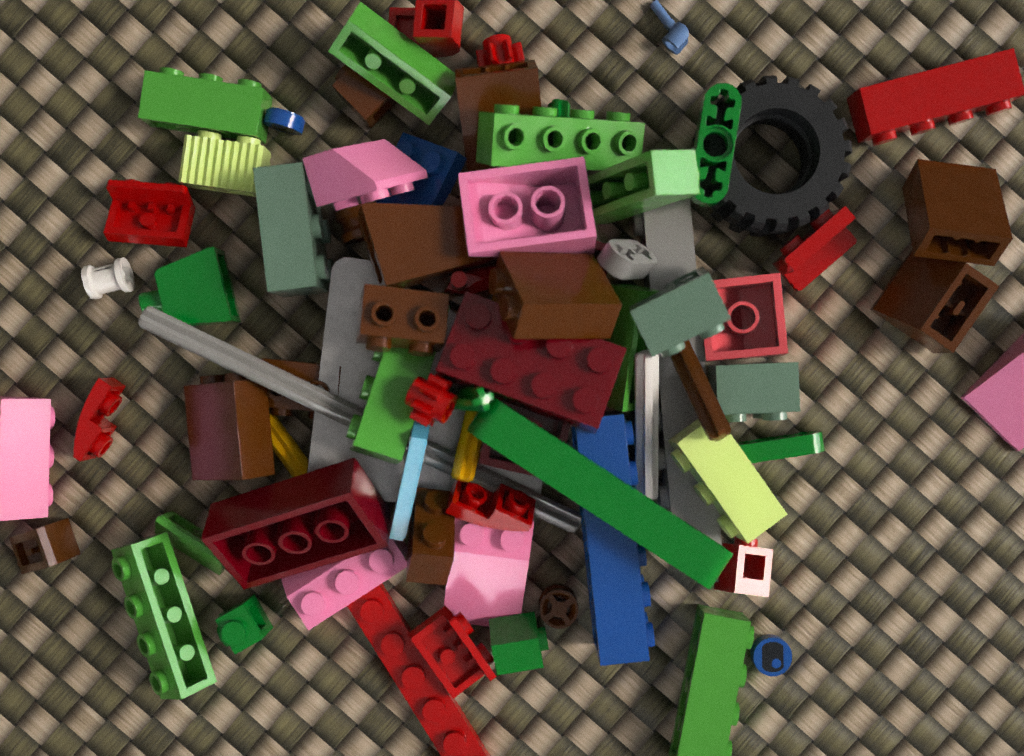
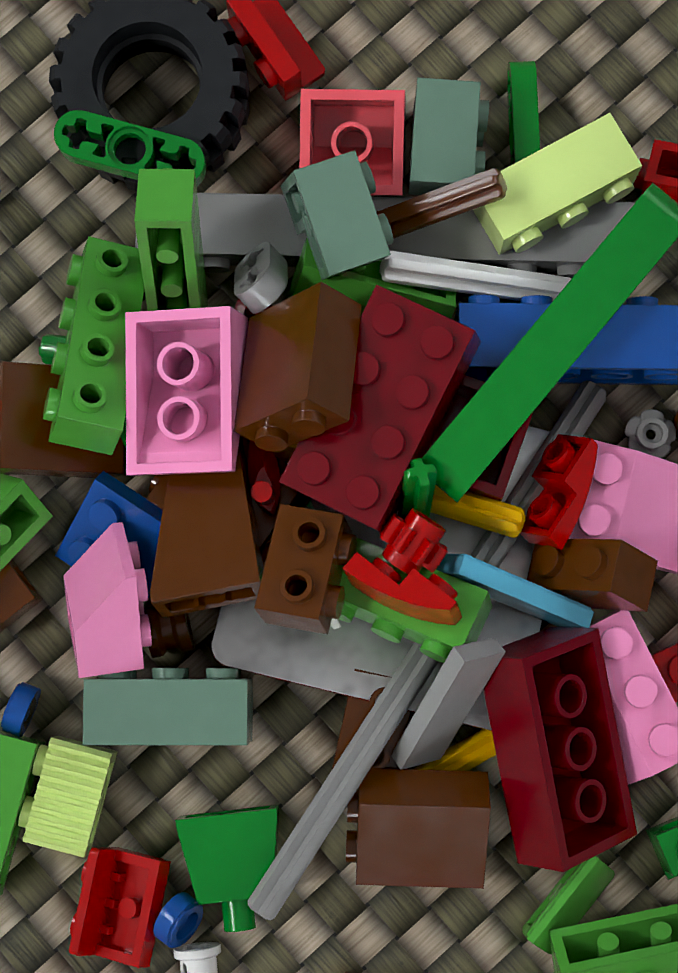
camera: 80 degrees left, 5 degrees down
none -> blue tile [153,892,203,948]
none -> red slope [342,552,462,625]
none -> light grey tile [391,638,506,770]
none -> light grey plate [625,409,676,458]

